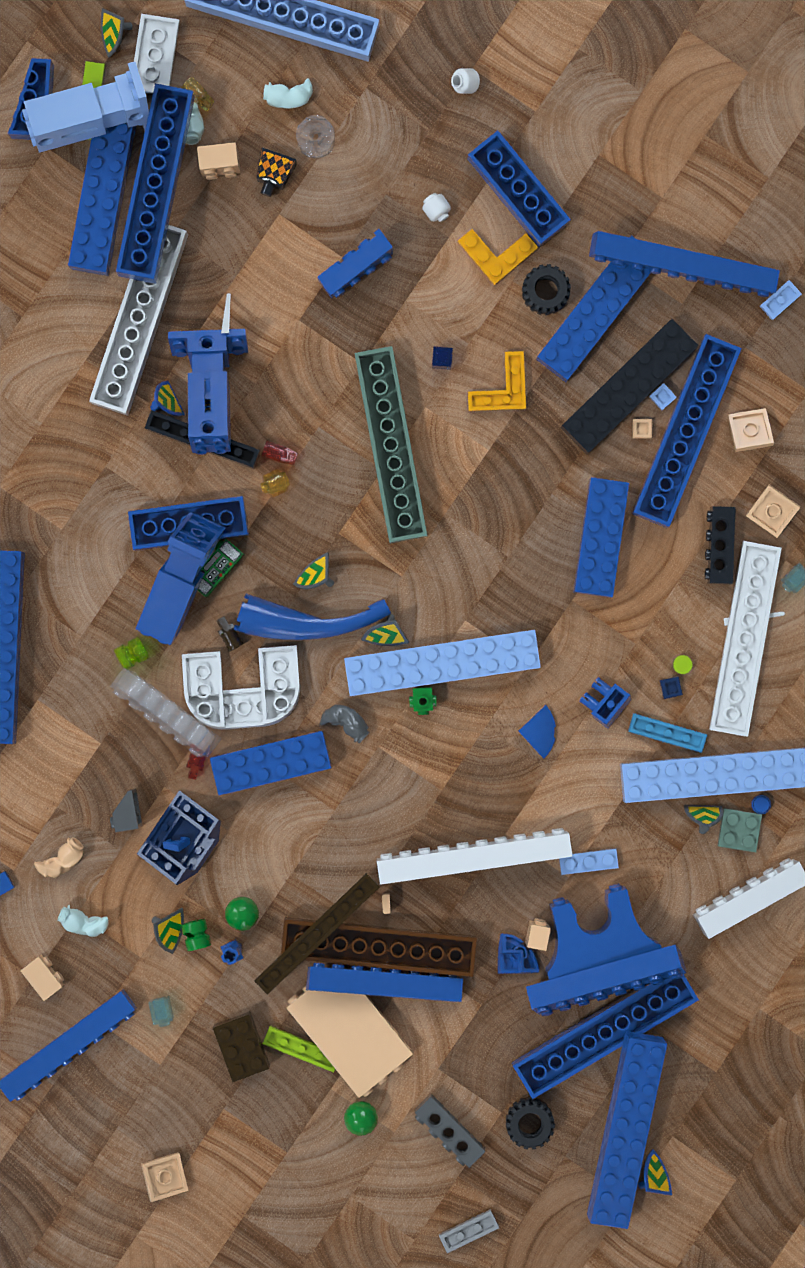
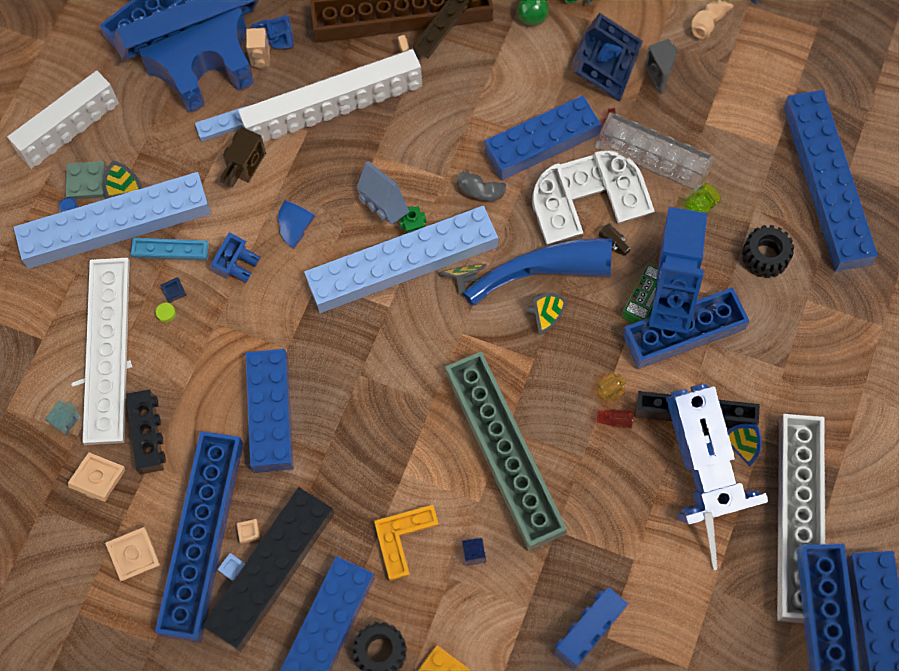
camera: 170 degrees right, 20 degrees down
none -> dark brown brick [220,127,266,188]
none -> sand blue slope [357,161,409,224]
none -> black tyre [742,225,794,278]

